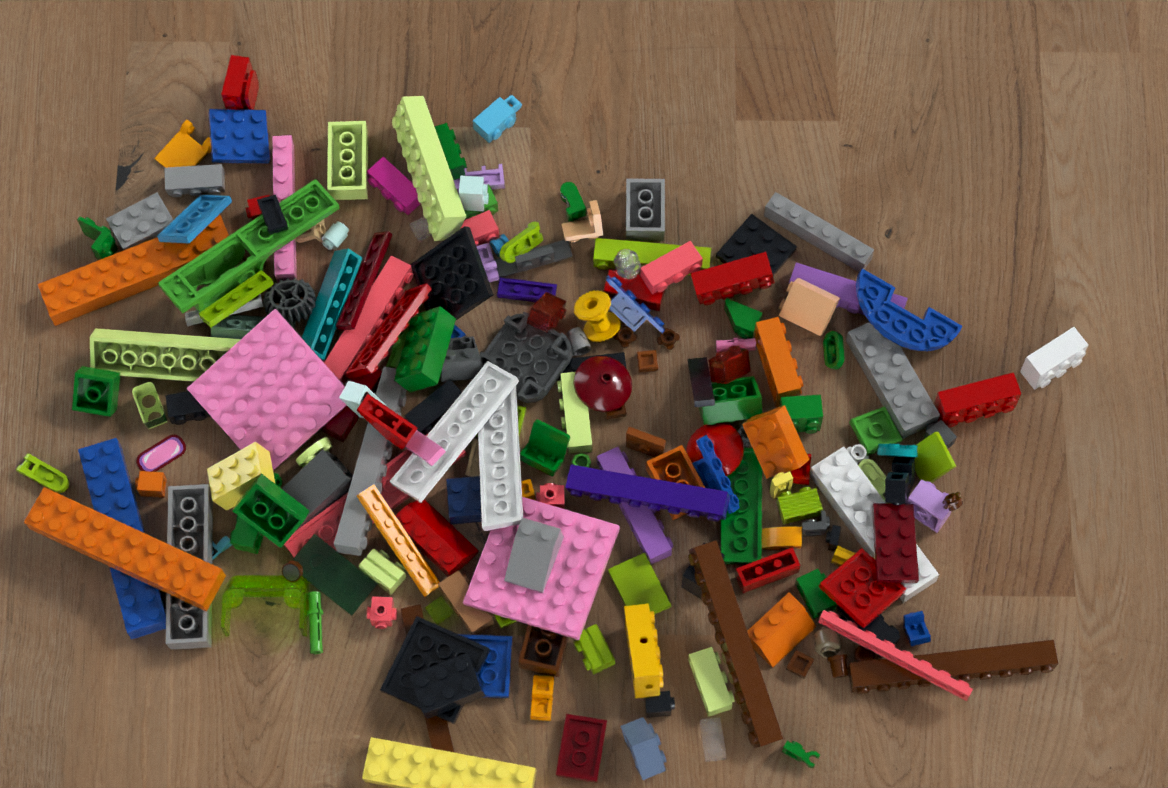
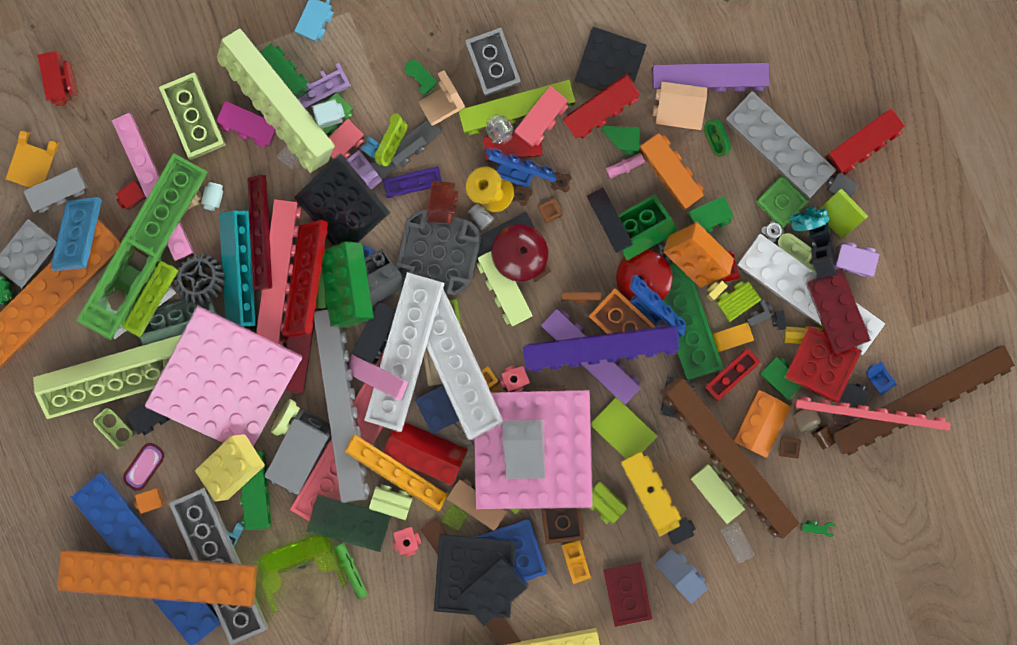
camera: 25 degrees left, 20 degrees up
lime plate [16,453,69,493] -> none
green brick [72,366,120,417] -> none
blue plate [208,109,270,164] -> none
green brick [232,473,310,548] -> none
black tile [257,194,288,235] -> none
tile [282,560,303,582] -> none
light aqua brick [339,381,386,419] -> none
red slope [356,394,418,450] -> none
green bracket [520,419,570,477] -> none
bright green tile [571,453,591,468] -> none
clear red brick [708,346,751,384] -> none
light grey brick [764,192,874,272] -> none
blue plate [856,269,962,351] -> none
reddish brown plate [942,492,963,511] -> none
white brick [1020,327,1088,390] -> none

